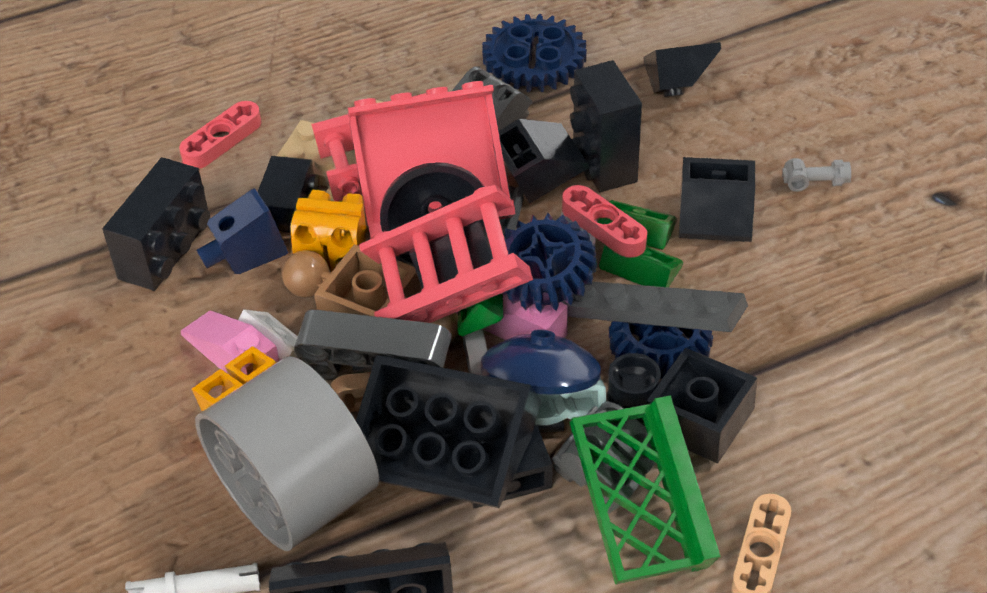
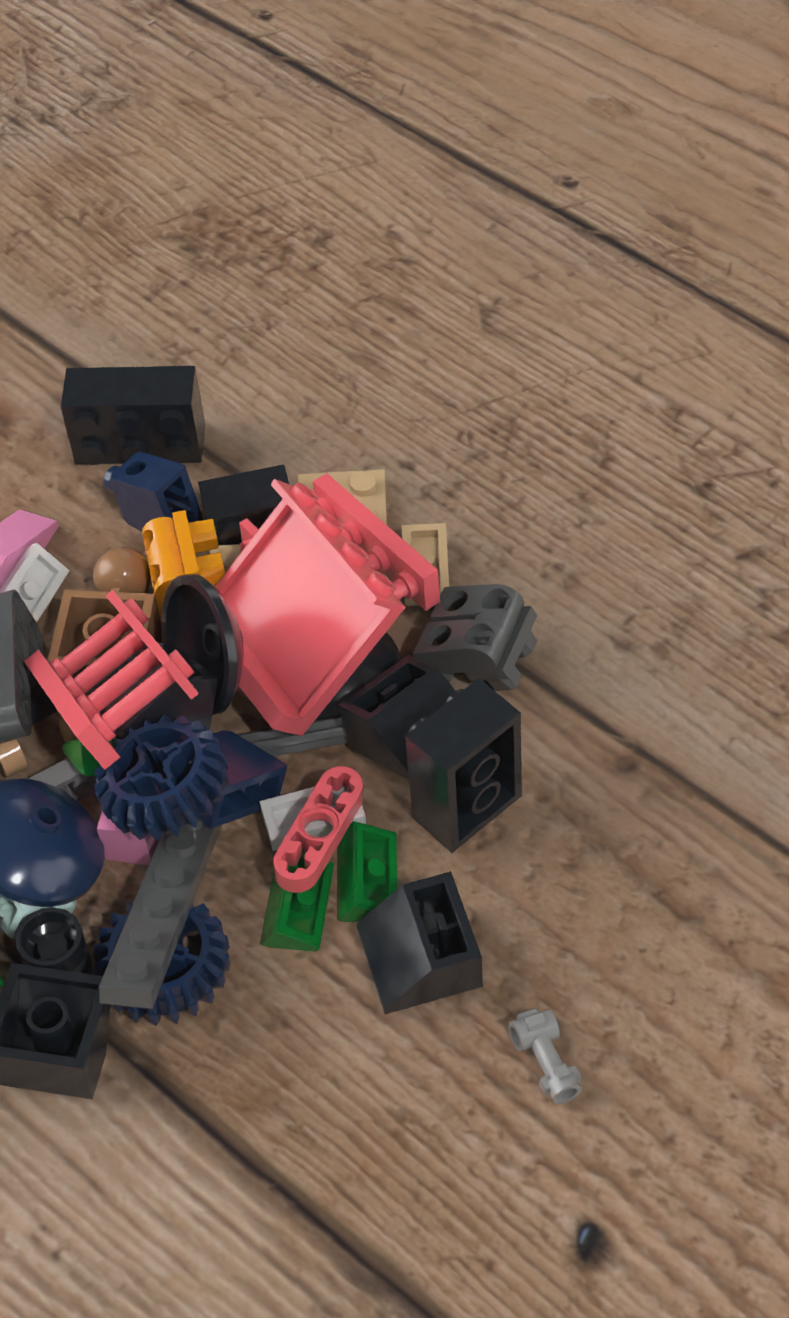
camera: 70 degrees right, 5 degrees up
coral beam [179,101,261,169] -> none
dark blue gear [482,14,587,93] -> none
black slope [643,42,721,97] -> none

